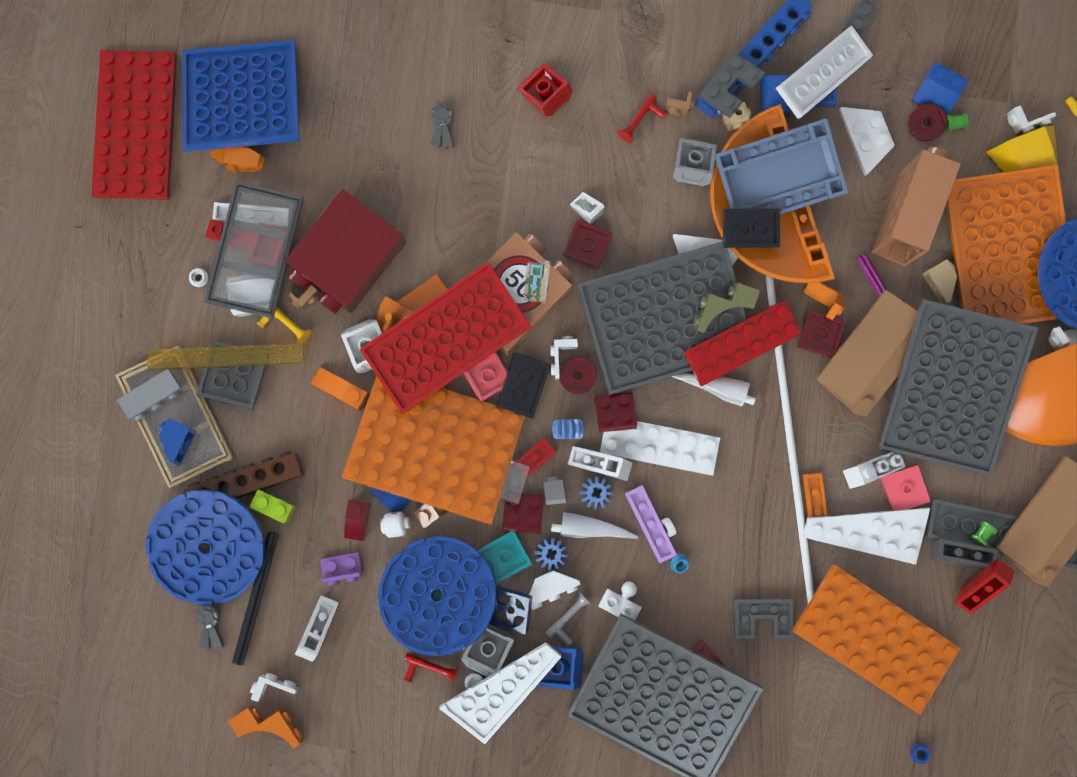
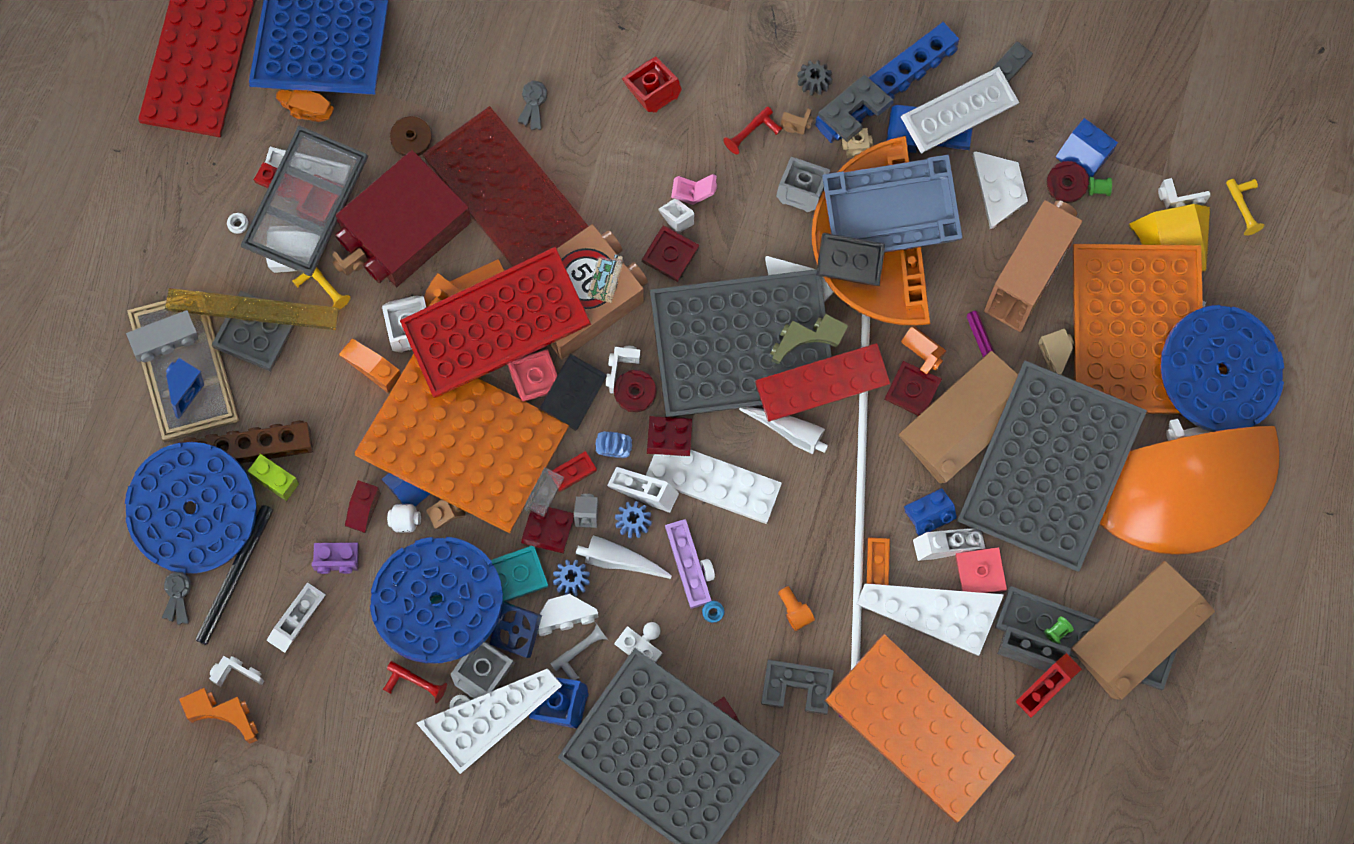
camera: 10 degrees right, 10 degrees down
none -> reddish brown plate [390,116,432,156]
none -> clear red plate [423,106,589,267]
none -> bright pink bracket [671,174,717,205]
none -> orange pin [778,586,815,631]
none -> dark grey gear [797,60,832,96]
none -> blue bracket [904,488,957,536]

